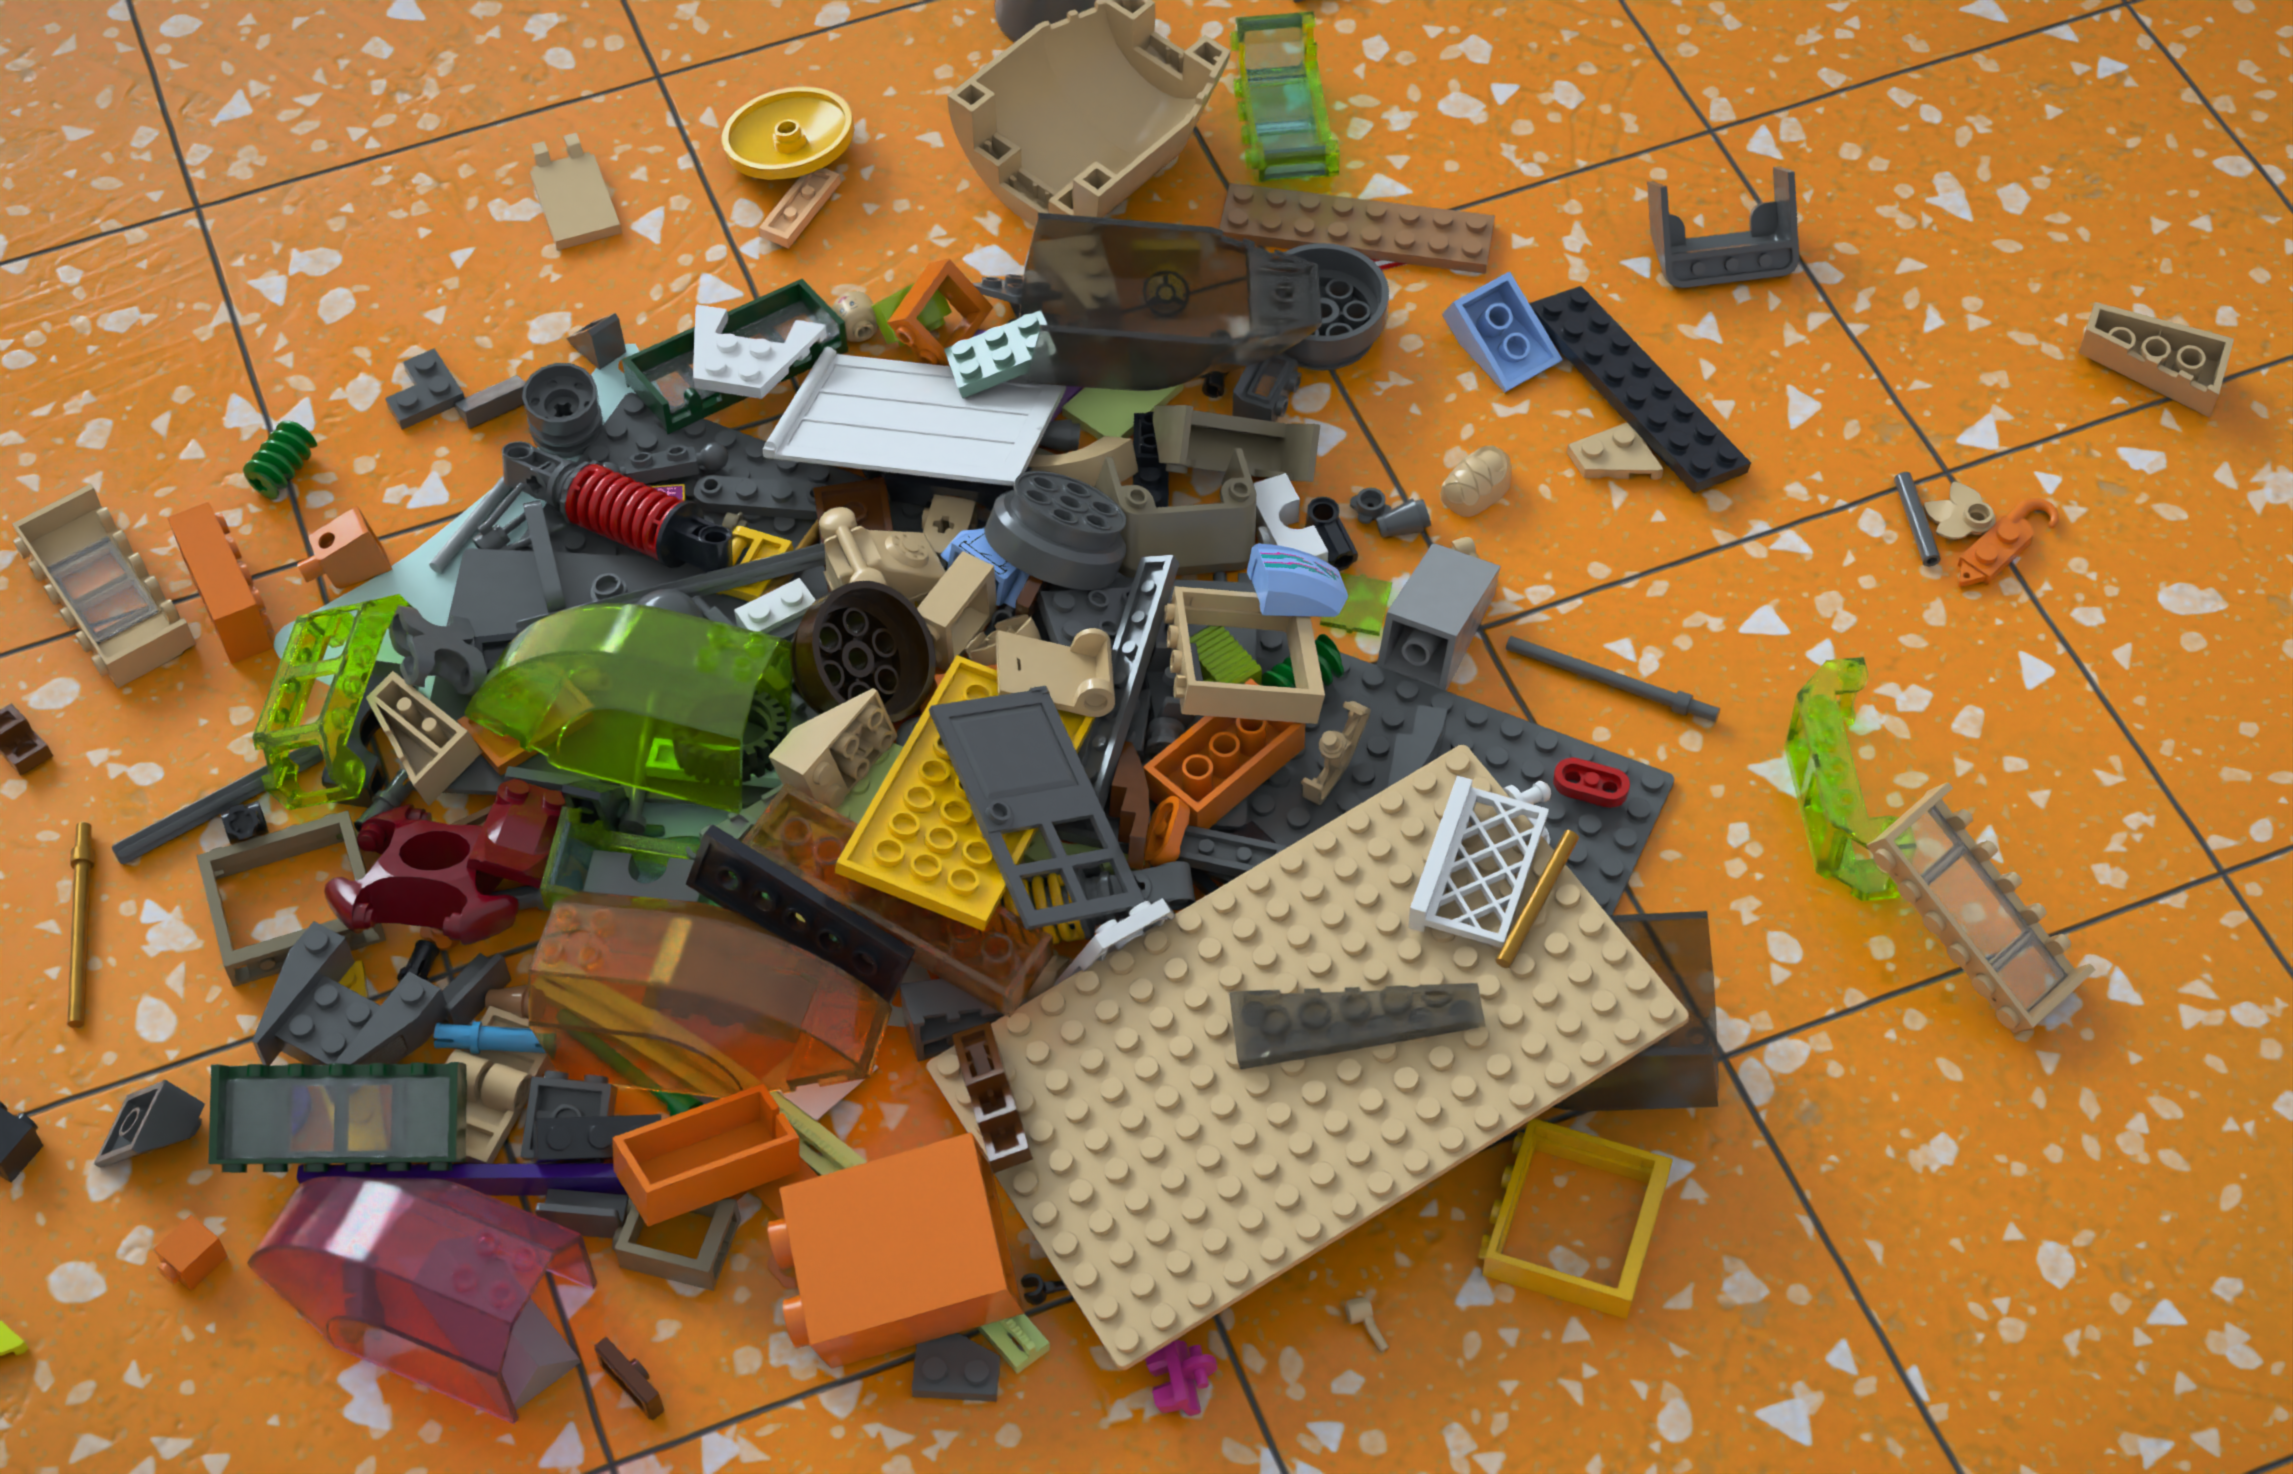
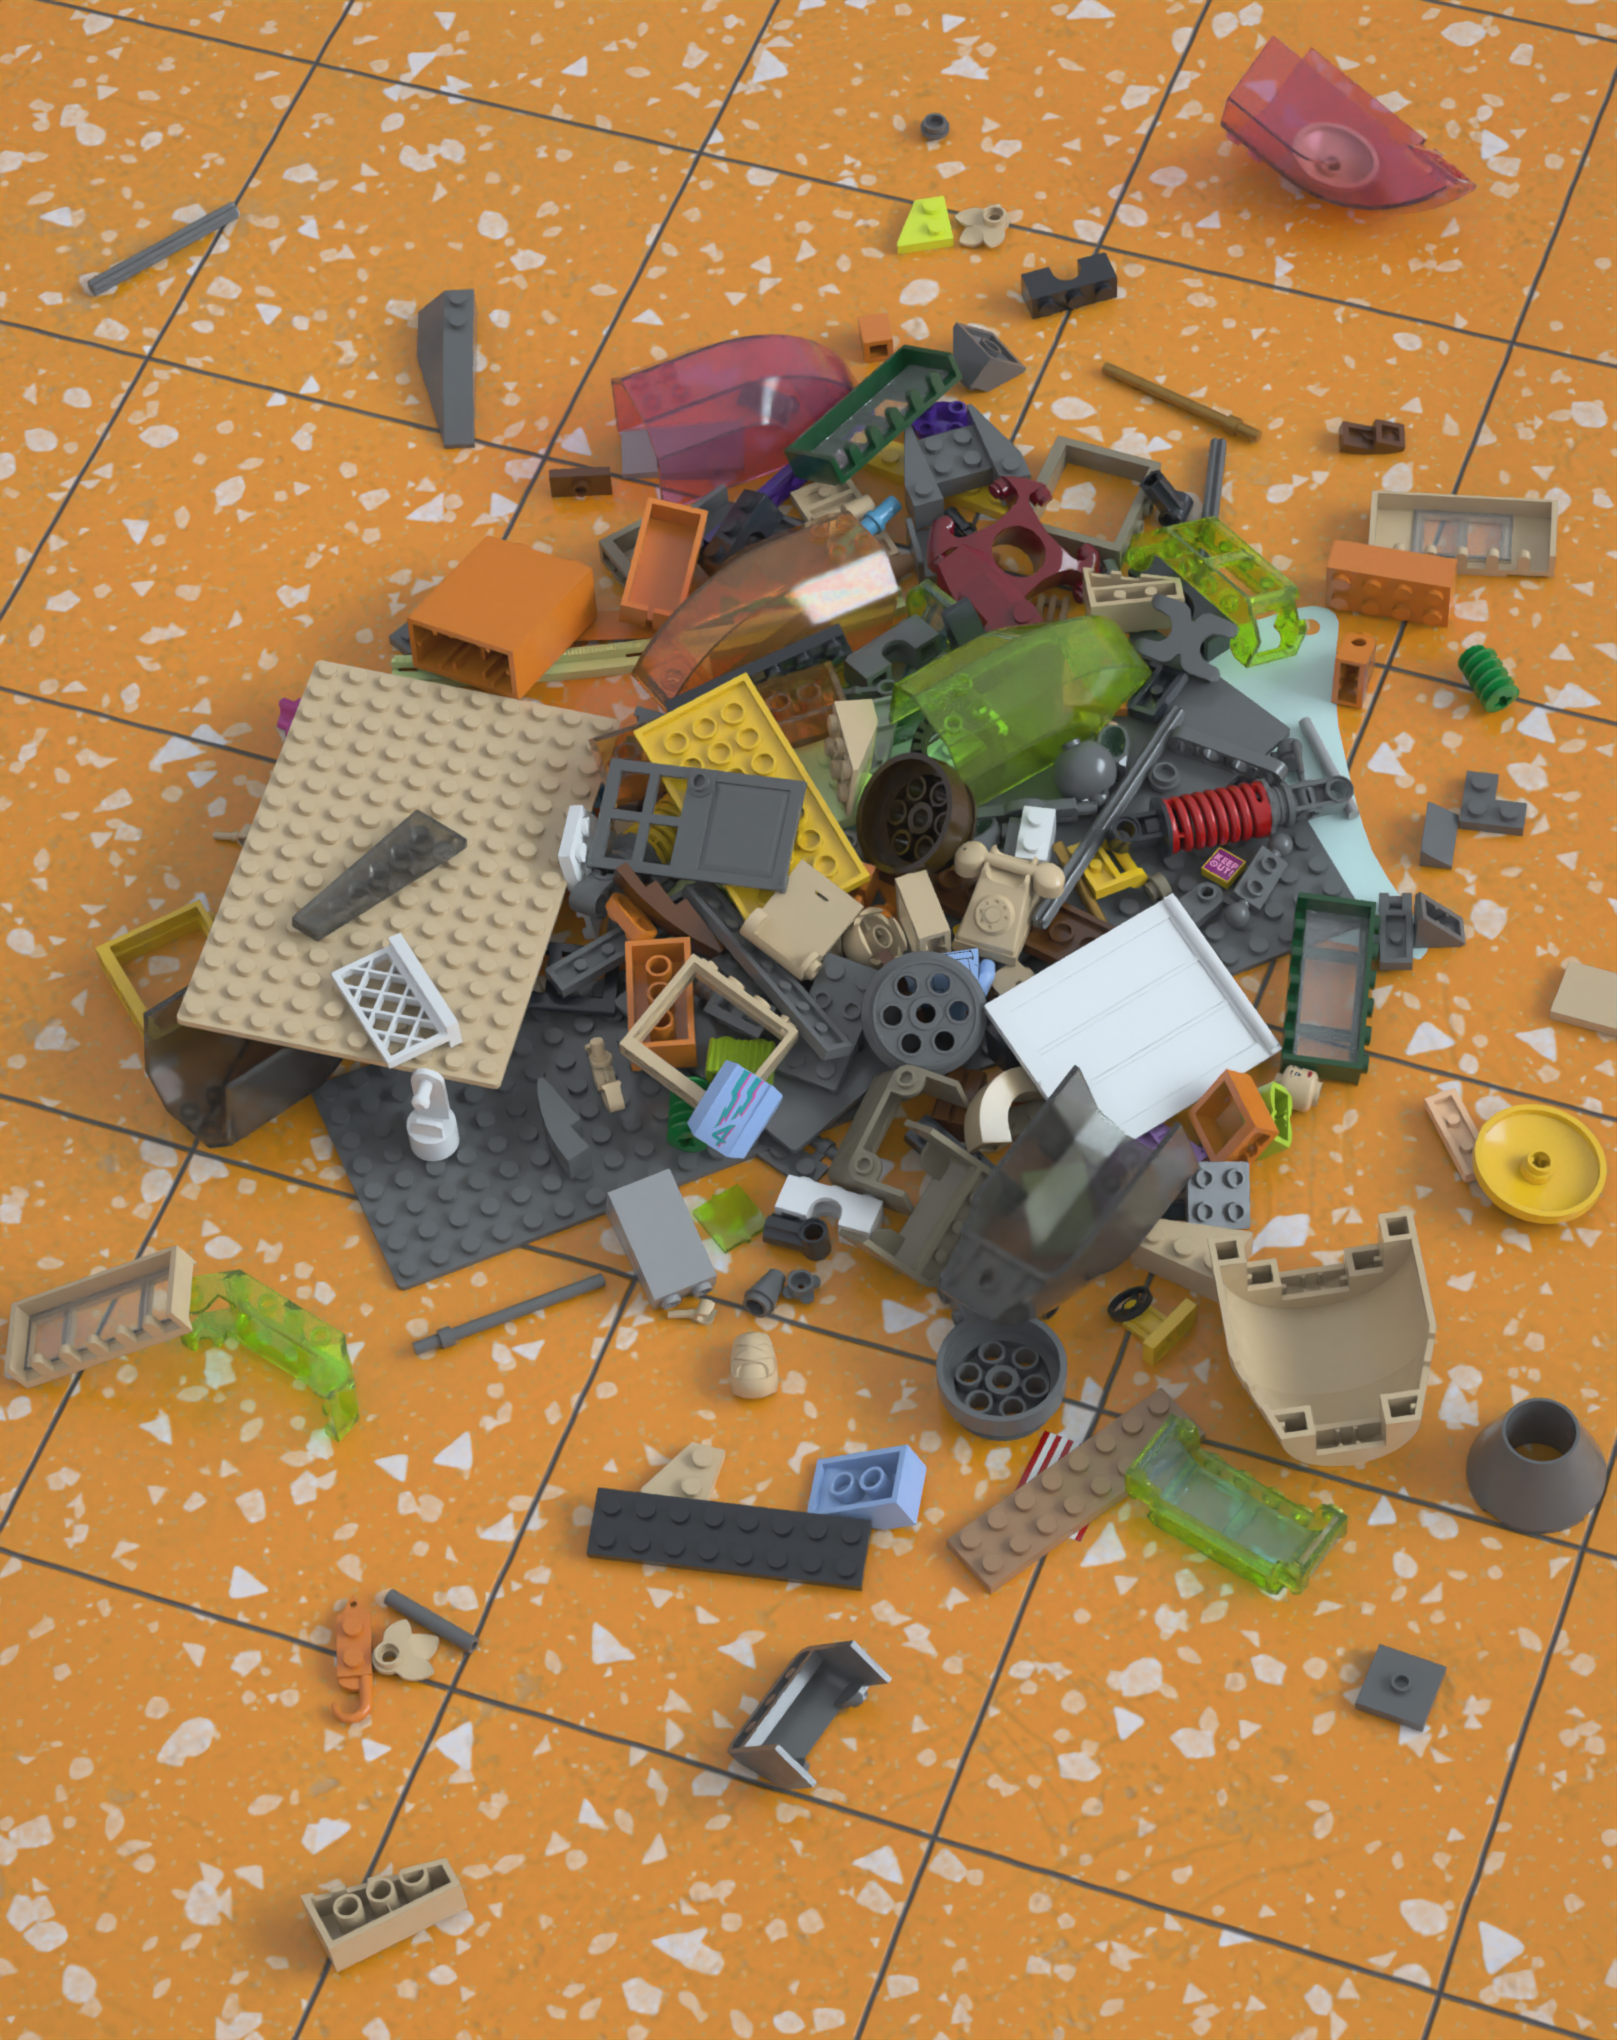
camera: 135 degrees right, 0 degrees up
dark grey wheel [522,363,604,457] -> none
white wing [693,305,827,399] -> none
plate [944,310,1061,399] -> none
reddish brown slope [952,1022,1033,1173] -> none
pearl gold bar [1495,830,1579,968] -> none
red plate [1553,757,1630,808] -> none
none -> dark grey plate [1379,893,1413,970]

